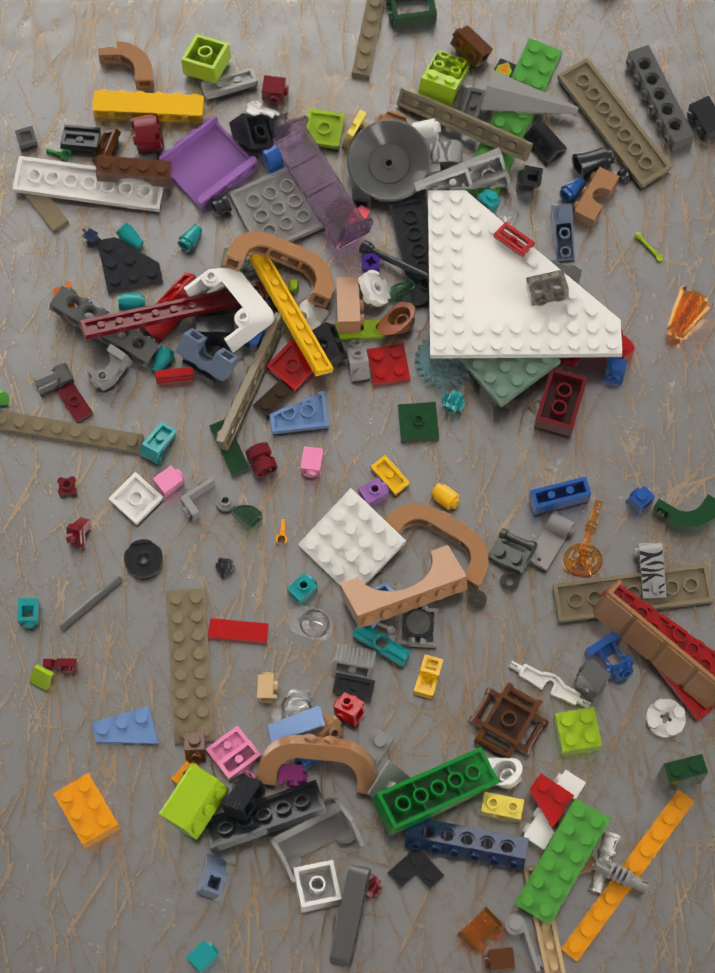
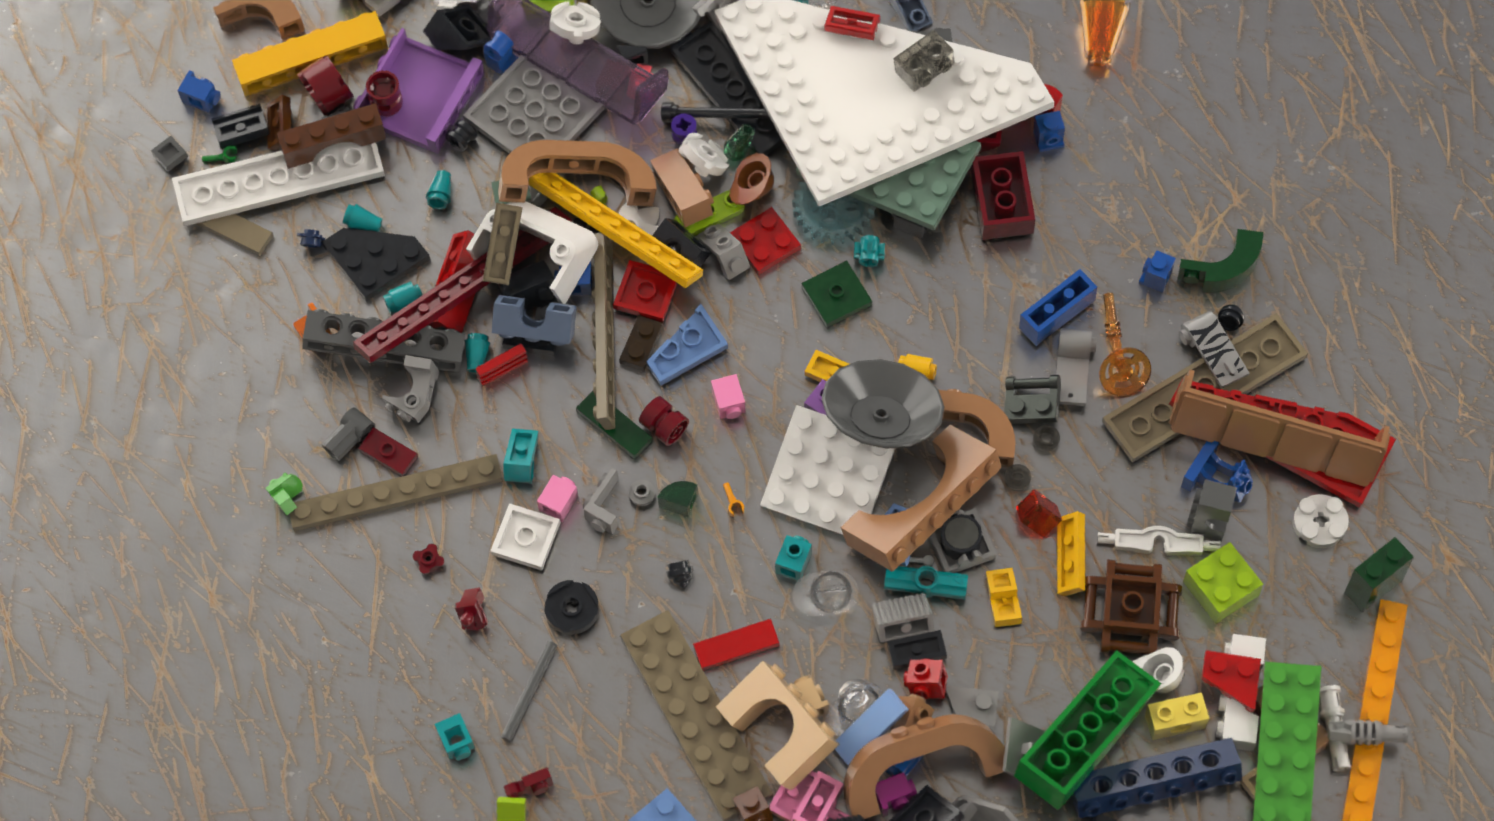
camera: 20 degrees left, 5 degrees down
none -> blue brick [177,70,221,113]
none -> dark red wheel [366,70,403,117]
none -> dark tan tile [483,203,523,285]
none -> white plate [549,2,601,44]
none -> tan arch [716,661,839,791]
none -> dark grey dish [822,359,945,449]
none -> clear red panel [1016,489,1062,537]
none -> yellow plate [1057,511,1085,597]
none -> black plate [1218,305,1245,331]

